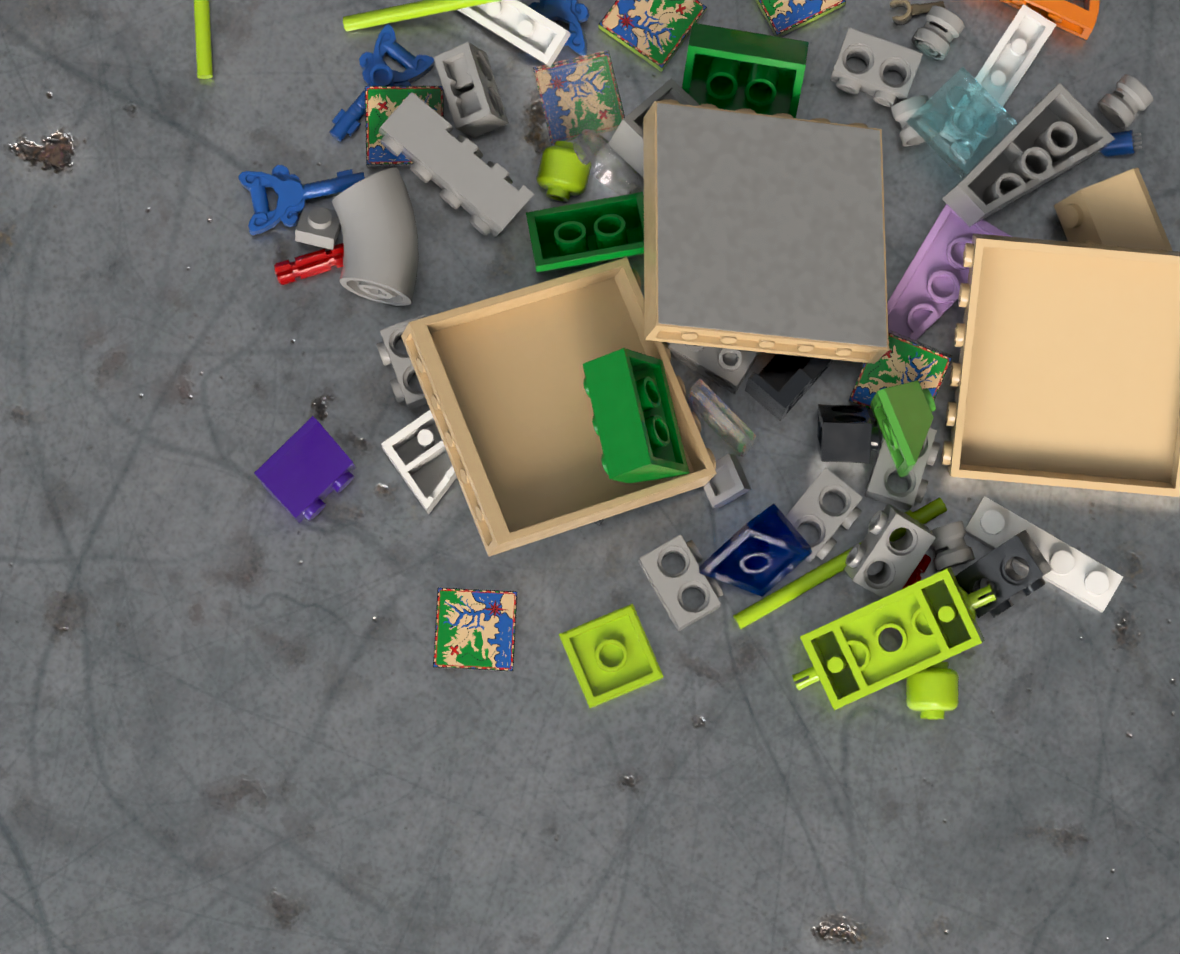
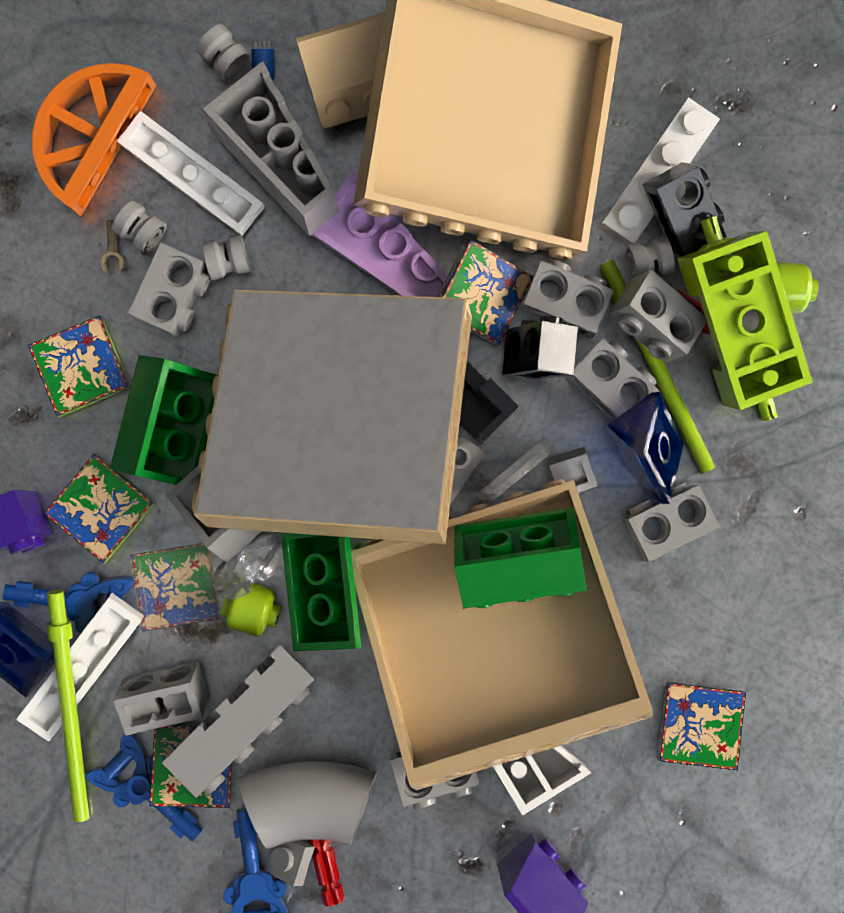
camera: 90 degrees left, 5 degrees up
lime tile [559,603,664,709] -> none
bright green slope [870,380,936,478] -> none
clear light blue plate [906,67,1018,178] -> none

